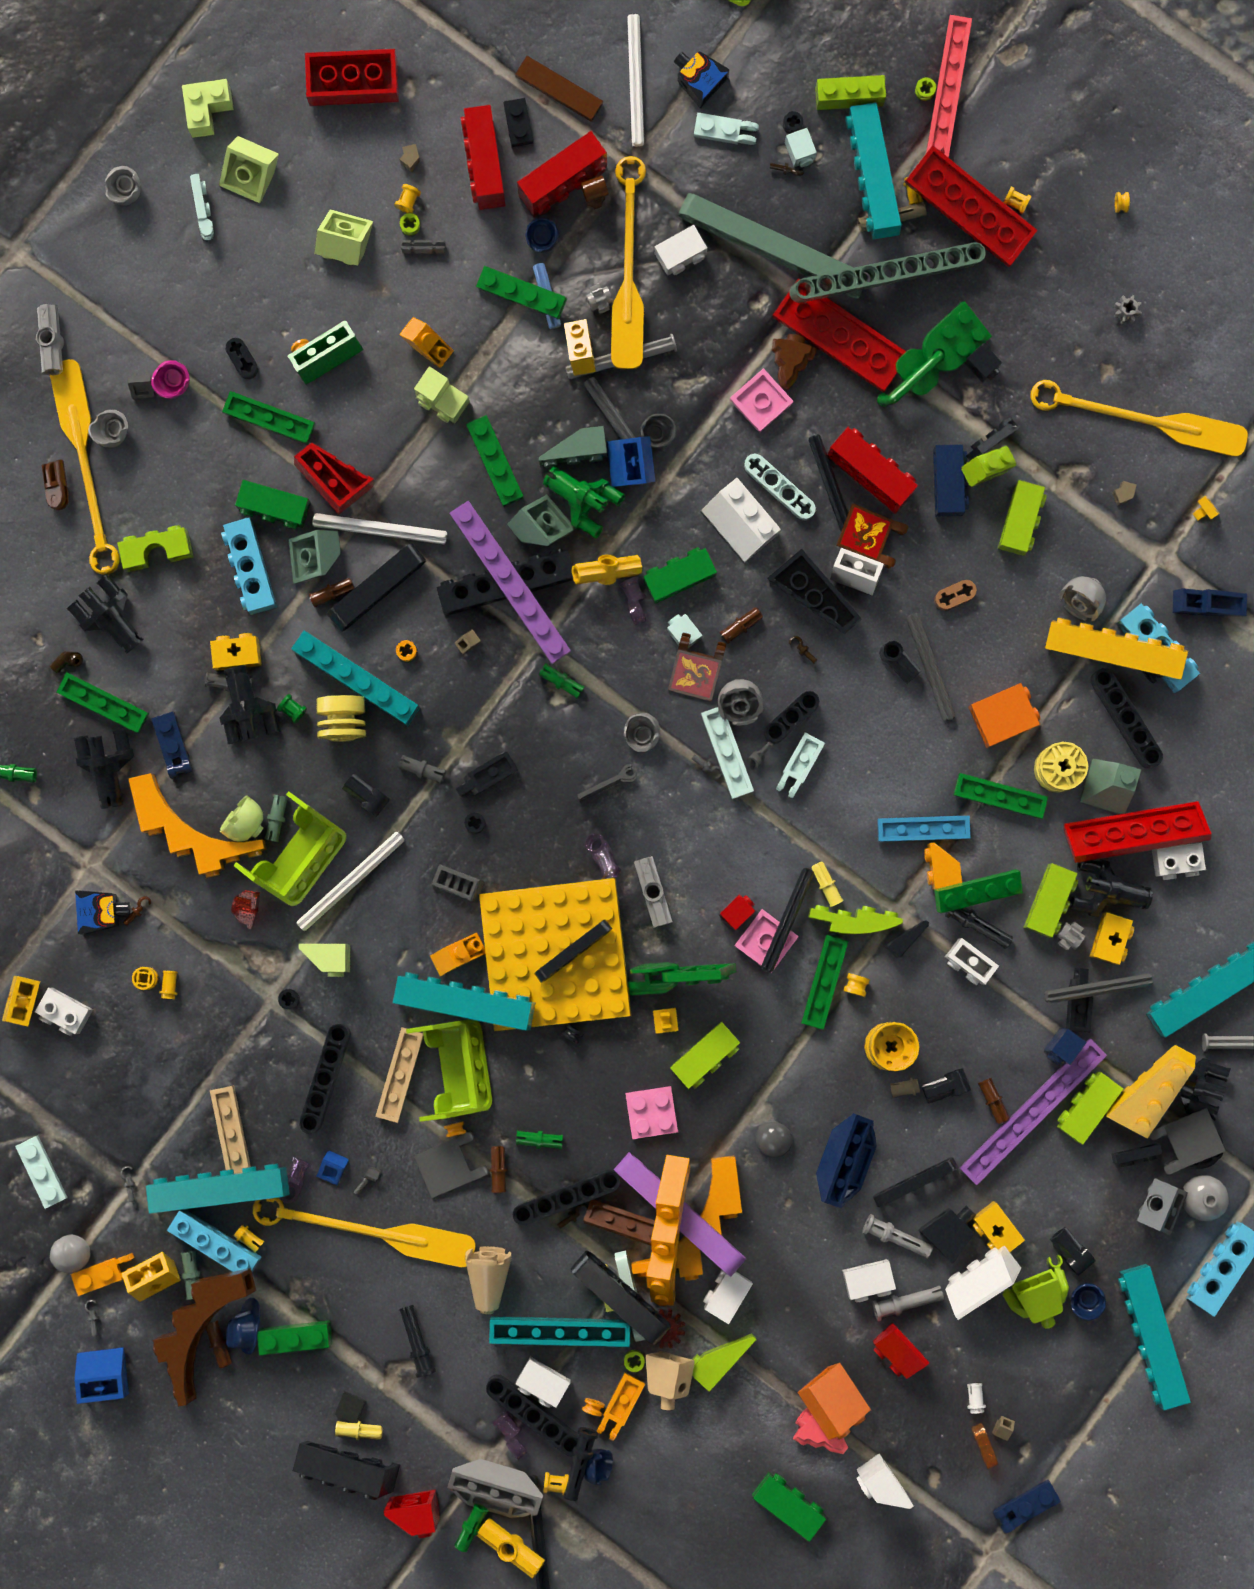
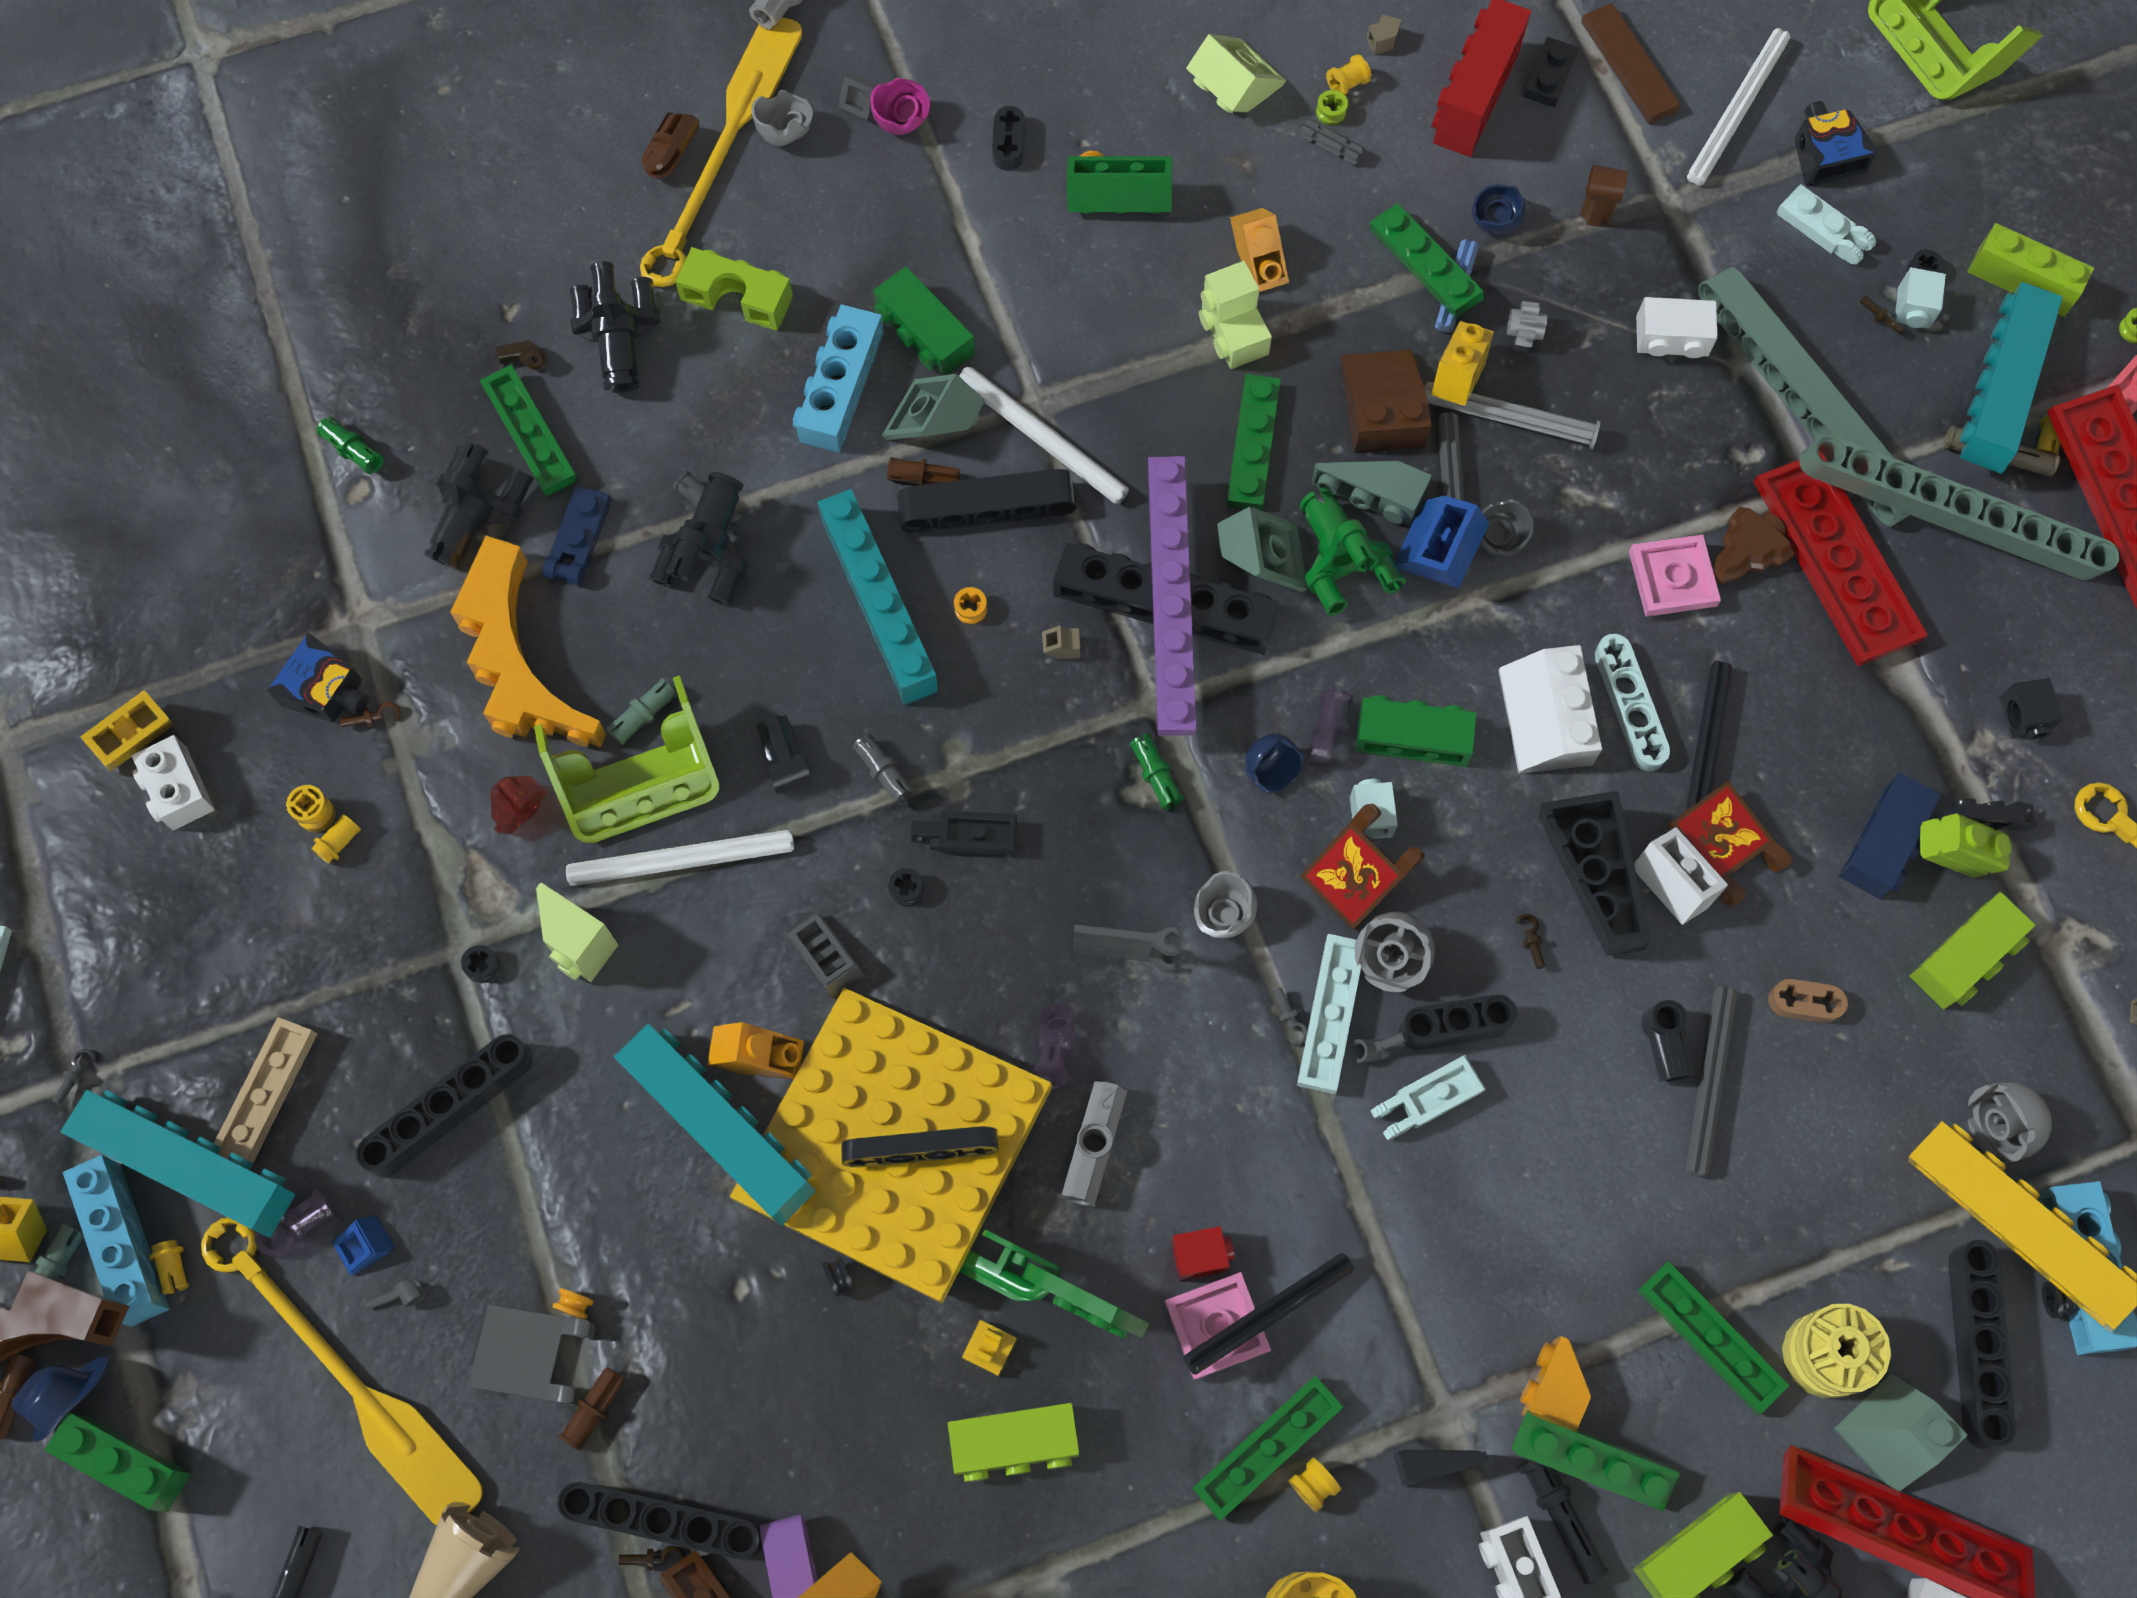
camera: 35 degrees right, 15 degrees down
yellow brick [210,633,262,671] -> none
yellowish green cylinder [220,796,263,842] -> none
green plate [222,391,316,445] -> none
green bush [277,694,307,724] -> none
red wedge [294,442,374,515] -> none
light yellow wheel [316,695,366,742] -> none
tan plate [375,1027,423,1123] -> none
lime windscreen [406,1019,492,1122] -> none
green pin [516,1130,563,1150] -> none
red brick [517,131,607,217] -> none
yellow piece [572,555,642,585] -> none
yellow piece [611,156,646,369] -> none
bright pink plate [625,1086,678,1139] -> none
reddish brown axle [720,607,763,644] -> none
lime slope [808,905,903,934] -> none
light yellow axle [812,862,843,907] -> none
red brick [827,427,918,515] -> none
green plate [877,301,992,407] -> none
dark azure plate [877,816,971,842] -> none
orange brick [968,683,1041,748] -> none
none -> dark blue hair [1245,733,1304,794]
none -> reddish brown slope [1340,350,1431,453]

